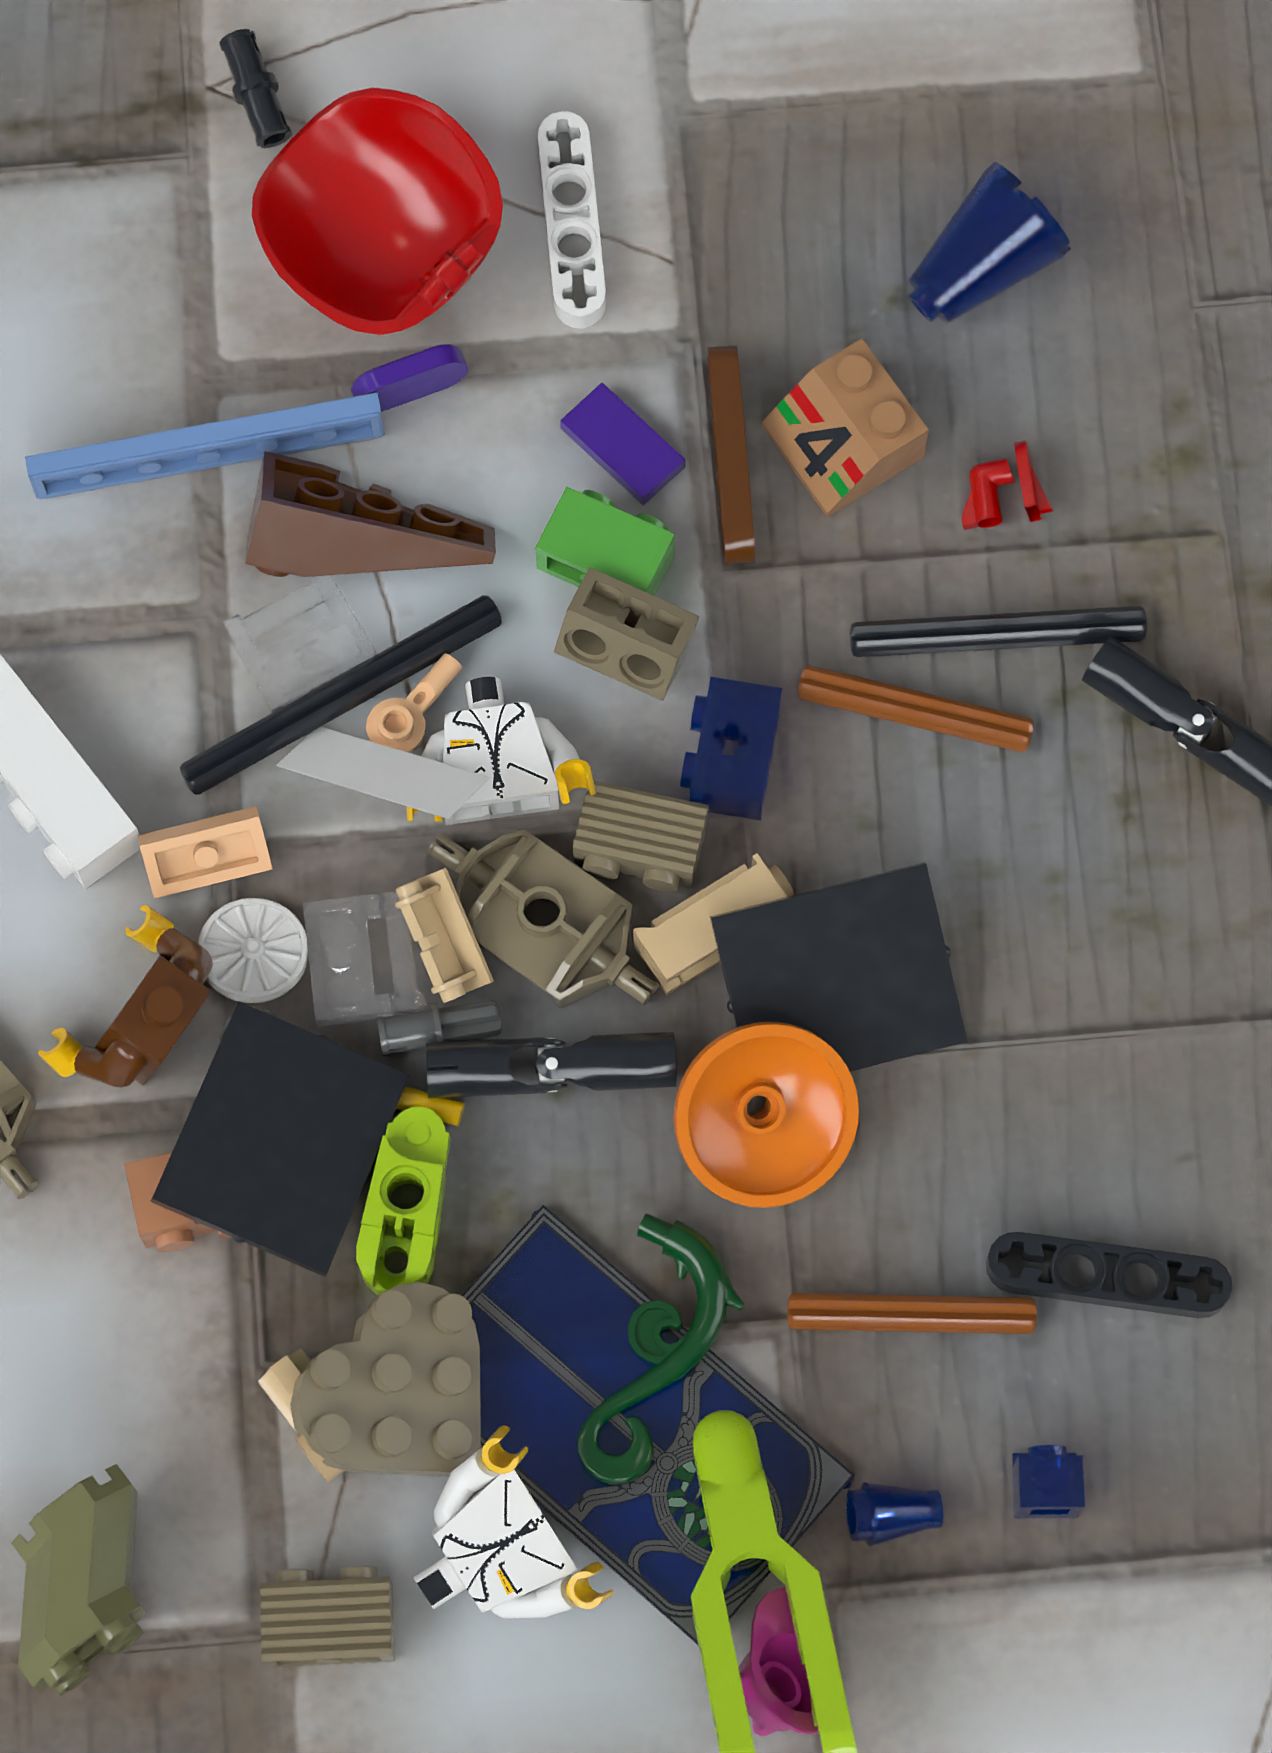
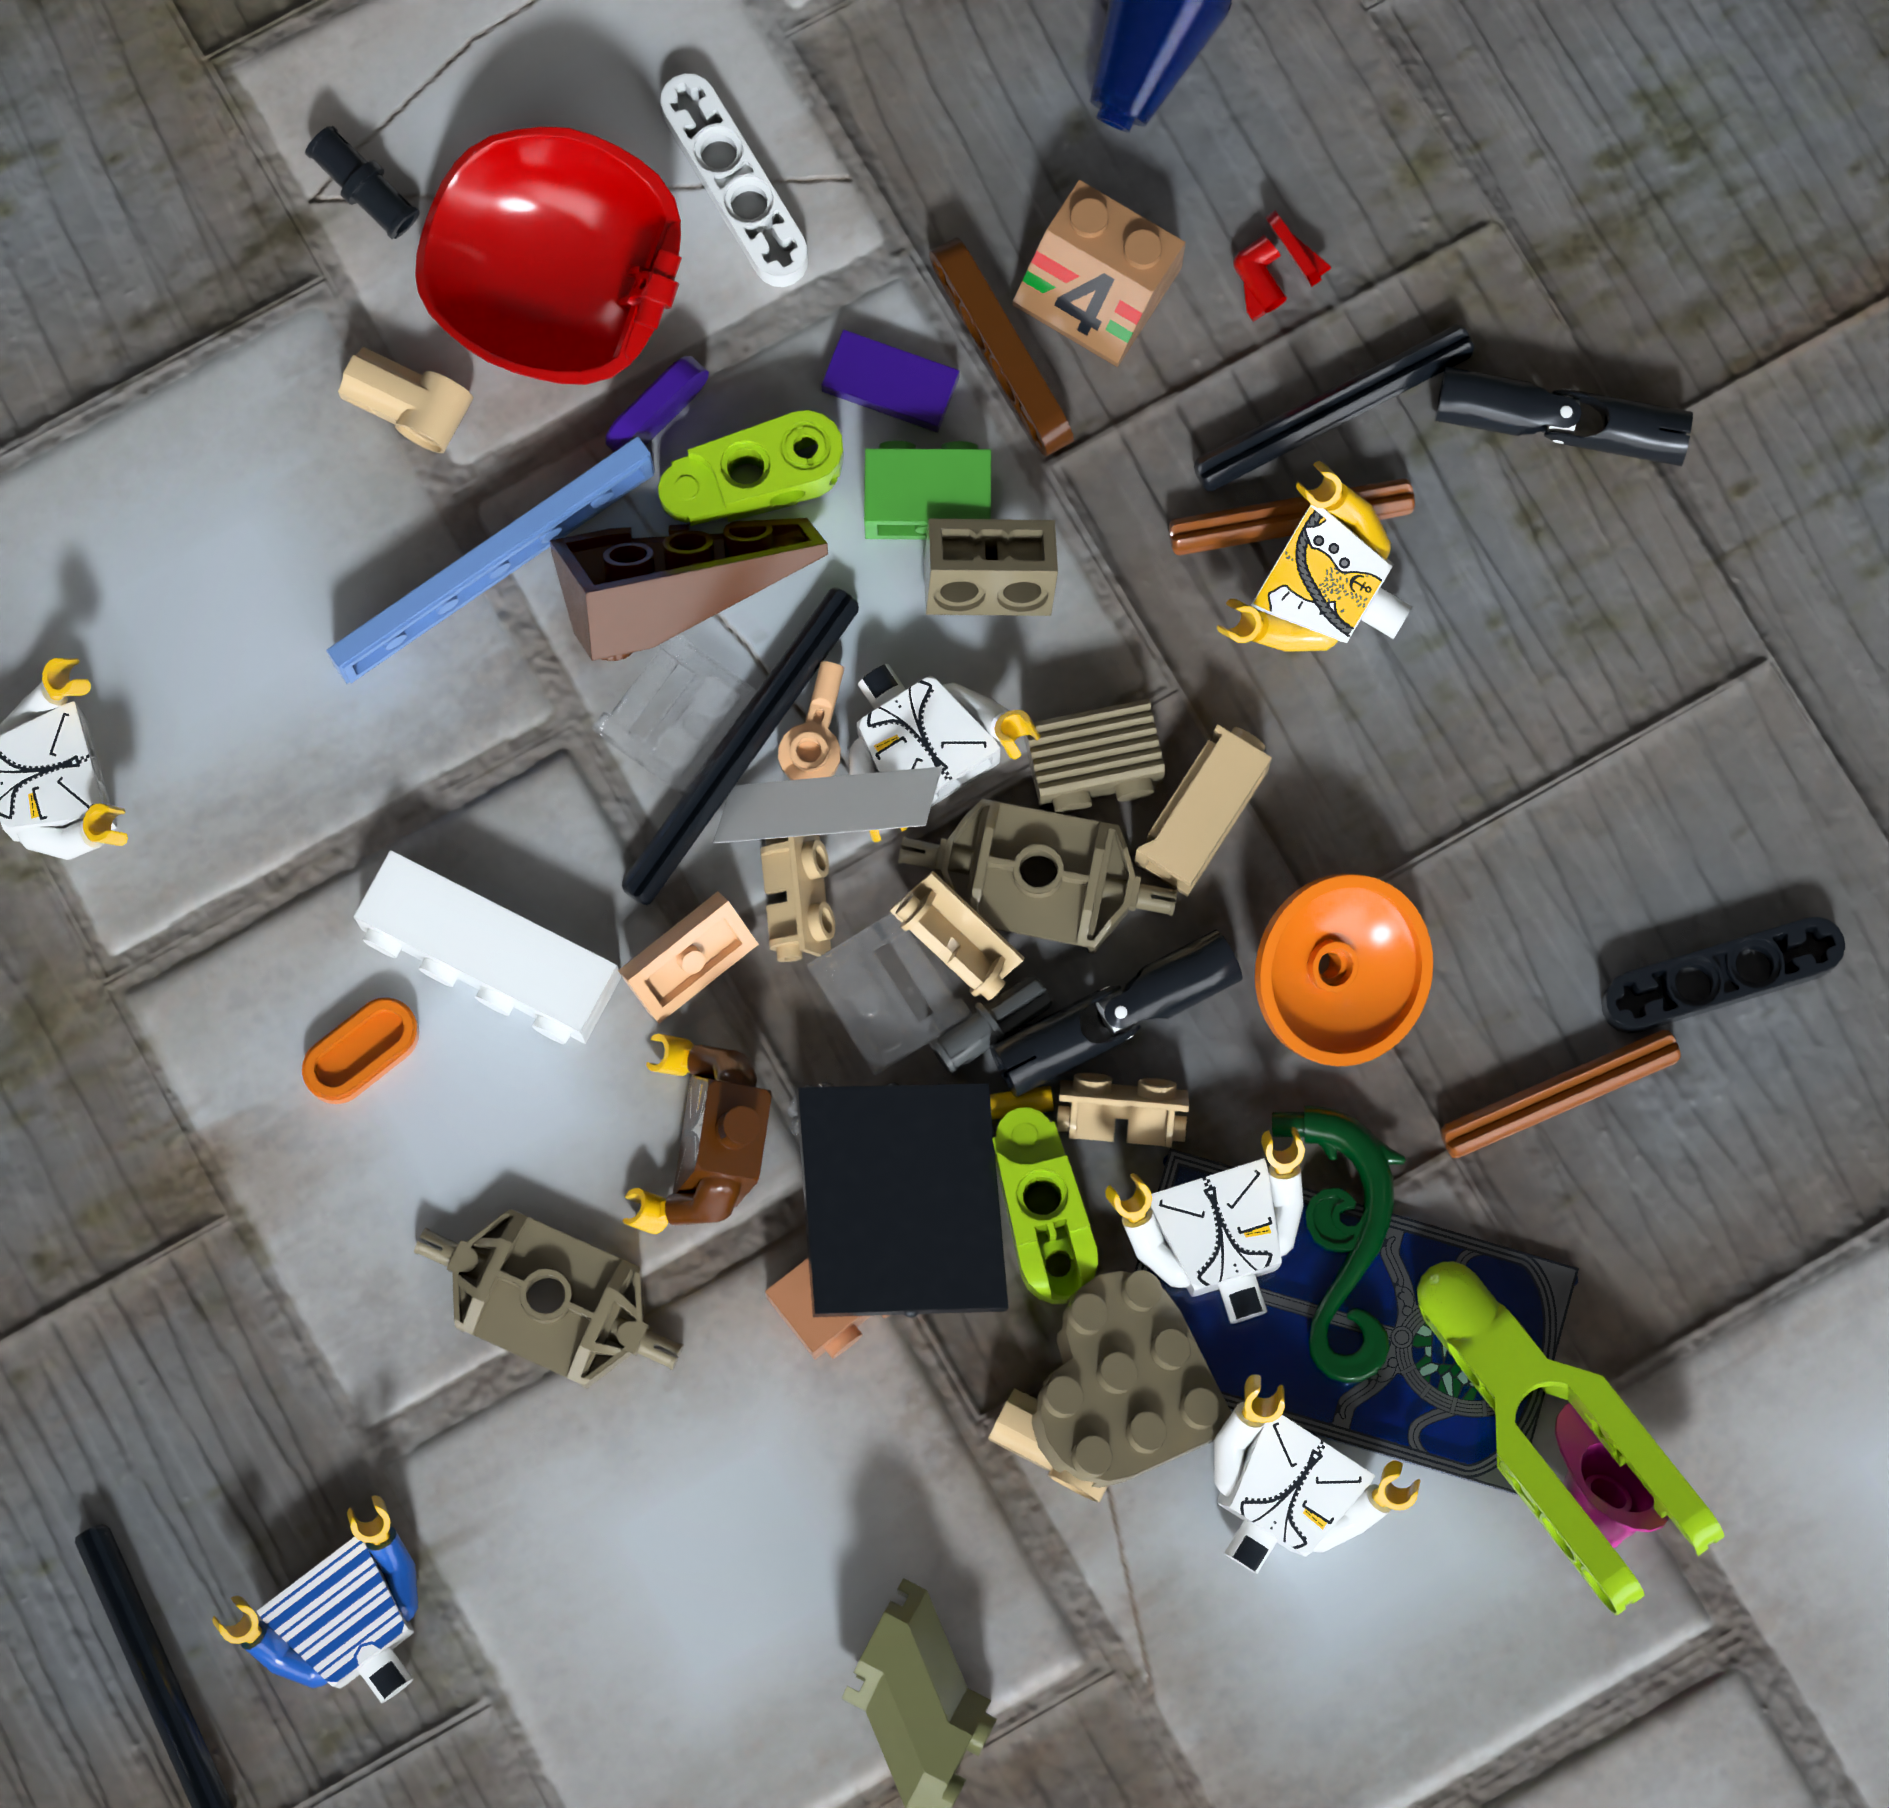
camera: 25 degrees left, 5 degrees up
white wheel [198,898,308,1003] -> none
dark tan brick [260,1566,395,1668] -> none
clear blue brick [680,677,783,821] -> none
black piece [709,862,968,1072] -> none
clear blue cone [846,1482,944,1547] -> none
clear blue brick [1012,1445,1085,1519] -> none
none -> tan piece [338,347,474,453]
none -> lime piece [658,410,844,526]
none -> tan hinge [760,835,835,962]
none -> tan hinge [1057,1073,1189,1147]
none -> white torso [1105,1127,1305,1324]
none -> torso [1217,461,1413,652]

